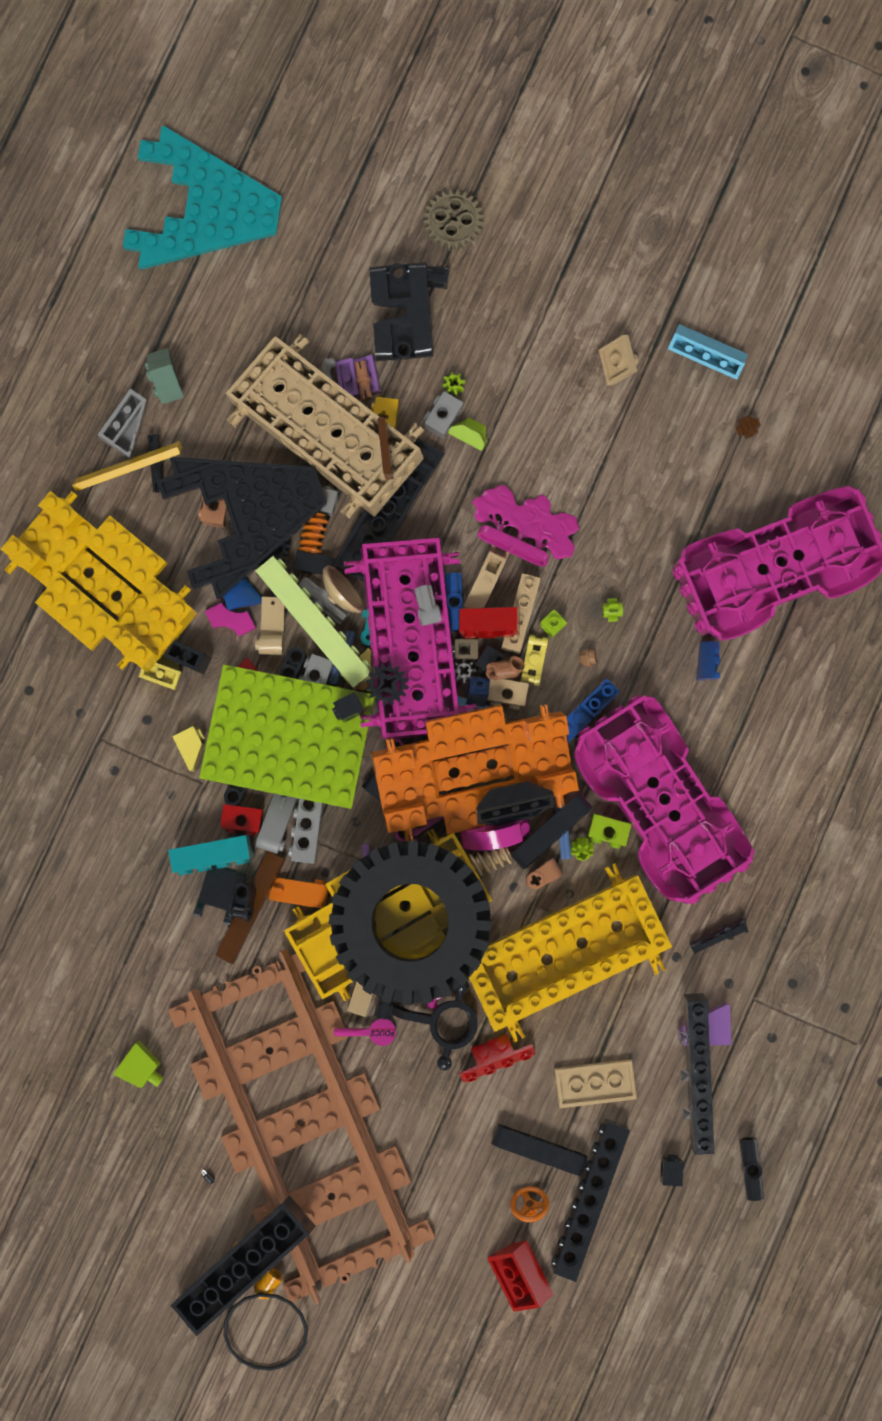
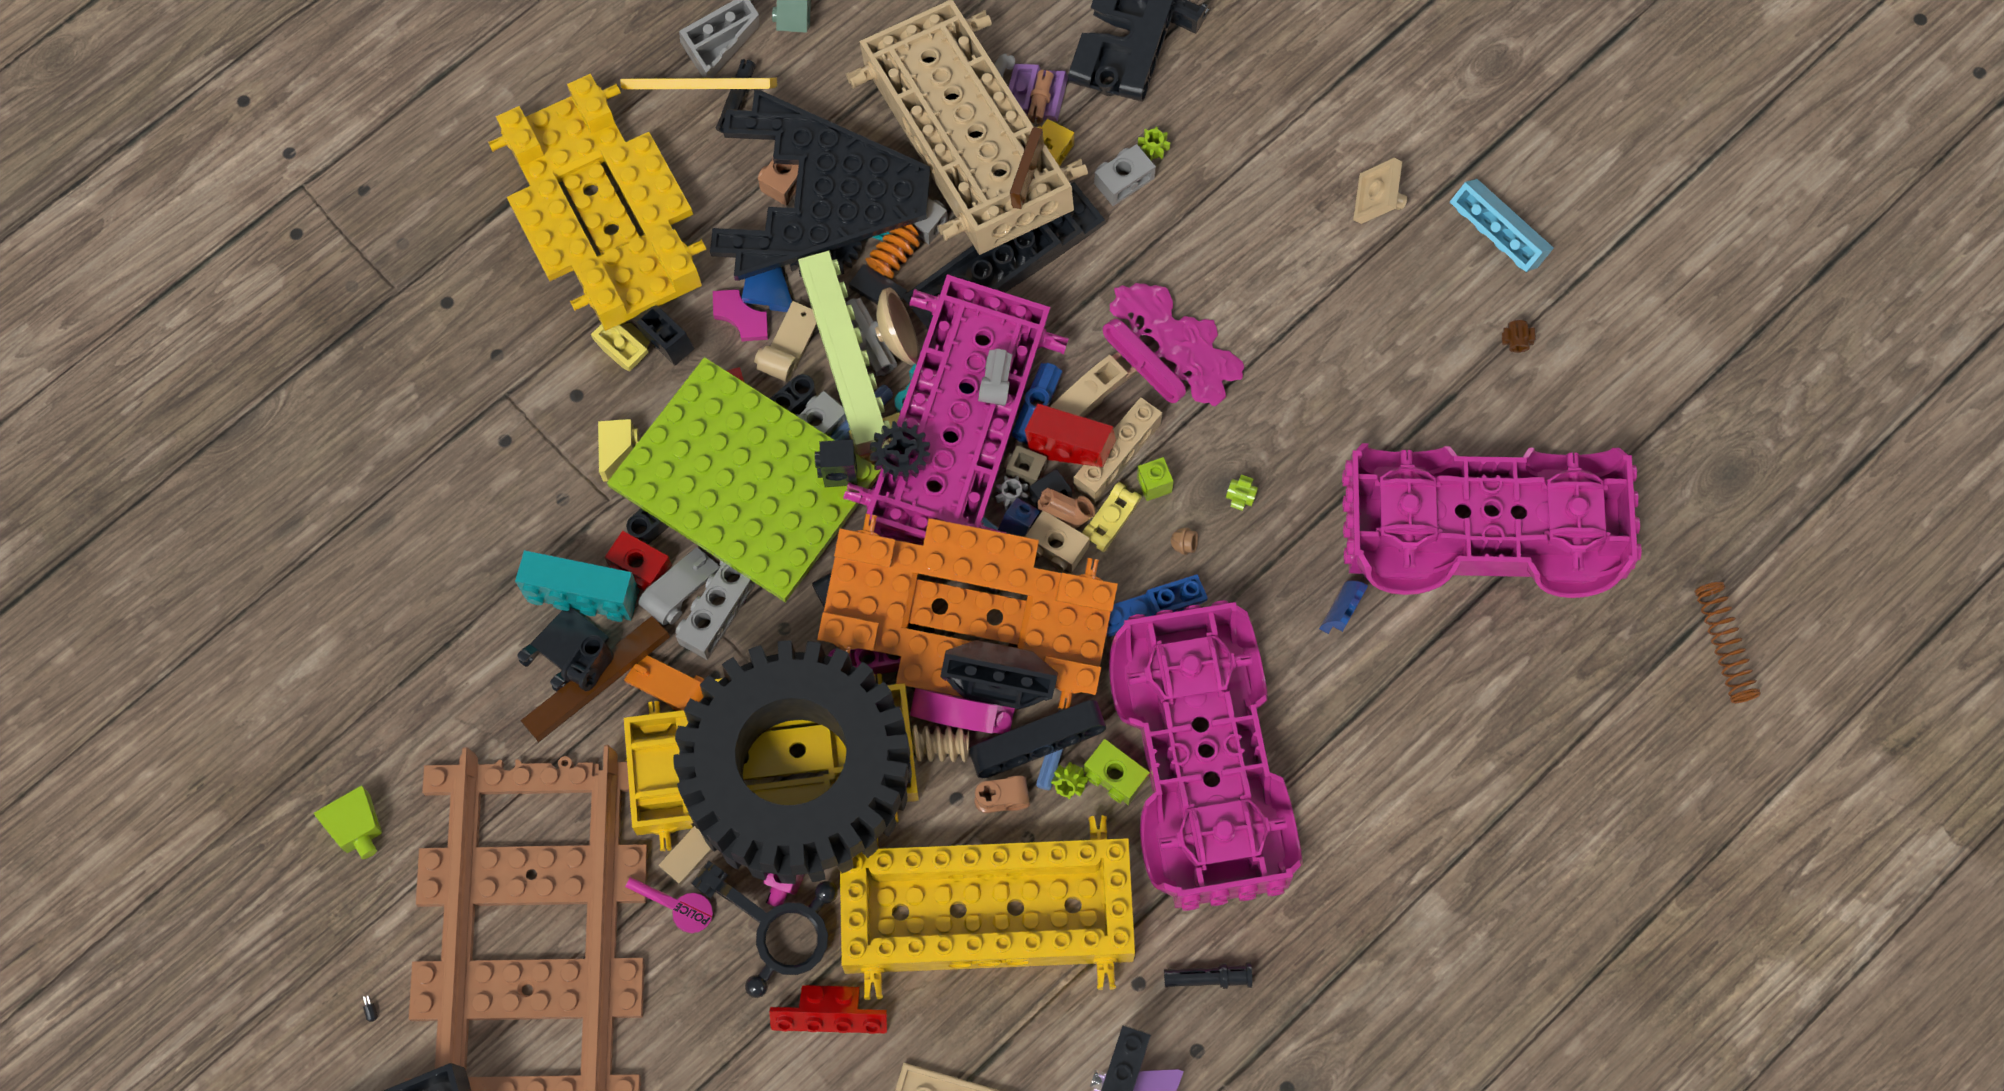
camera: 25 degrees right, 15 degrees down
lime slope [448,417,488,451] -> none

